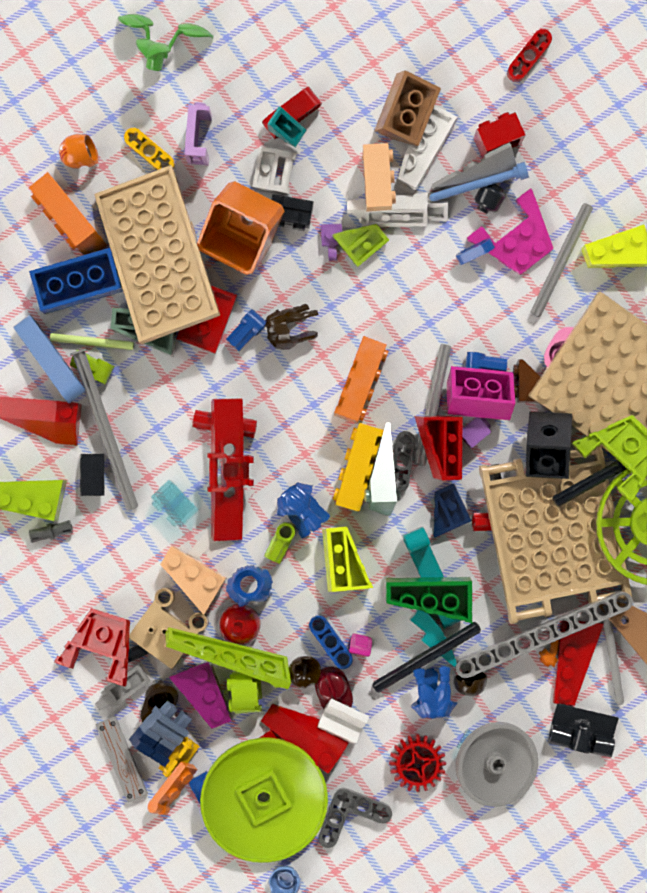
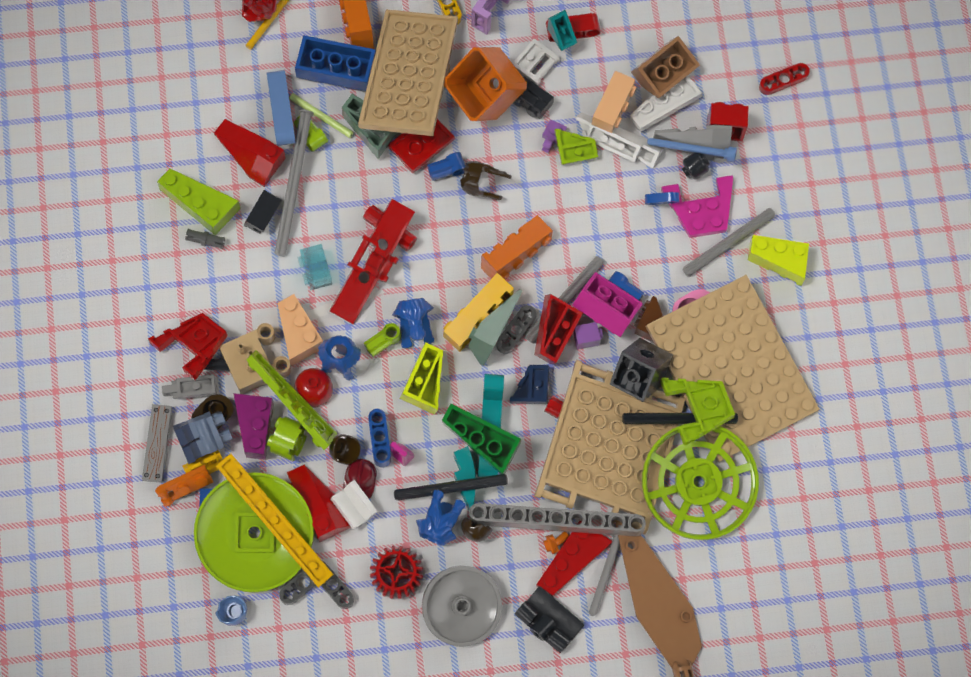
camera: 20 degrees right, 15 degrees down
none -> yellow tile [216,453,334,588]

